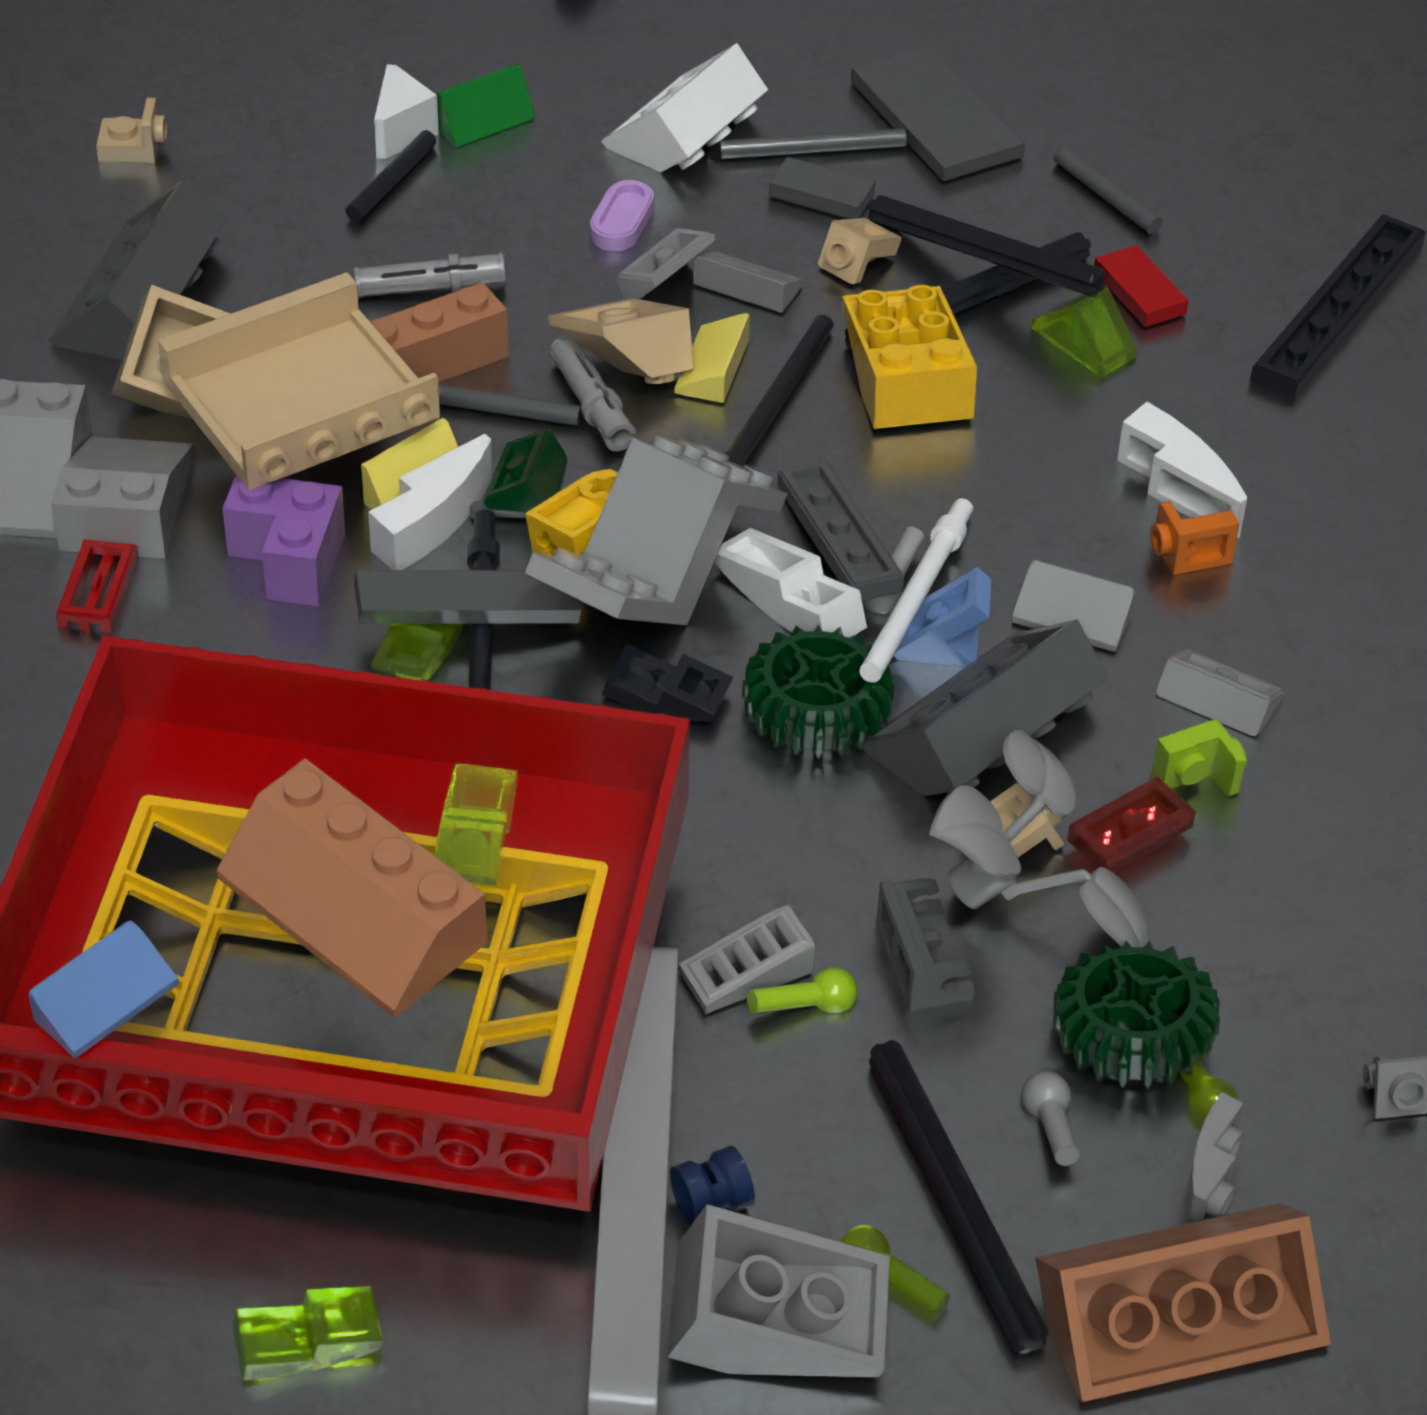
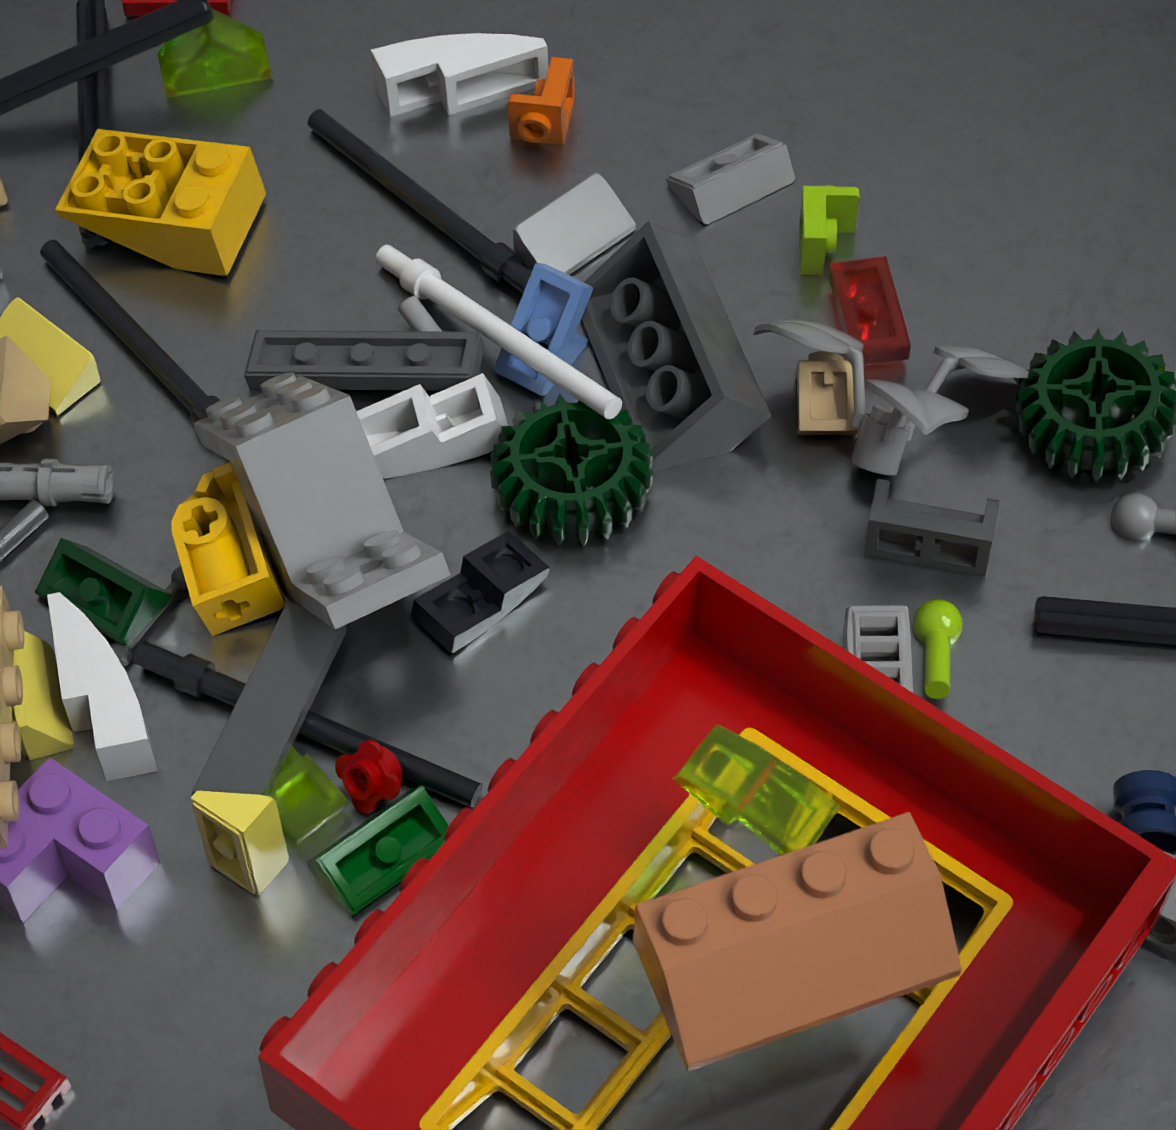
camera: 60 degrees left, 10 degrees up
none -> light yellow slope [191,791,289,895]
none -> black bar [307,109,532,294]
none -> red plate [335,740,402,814]

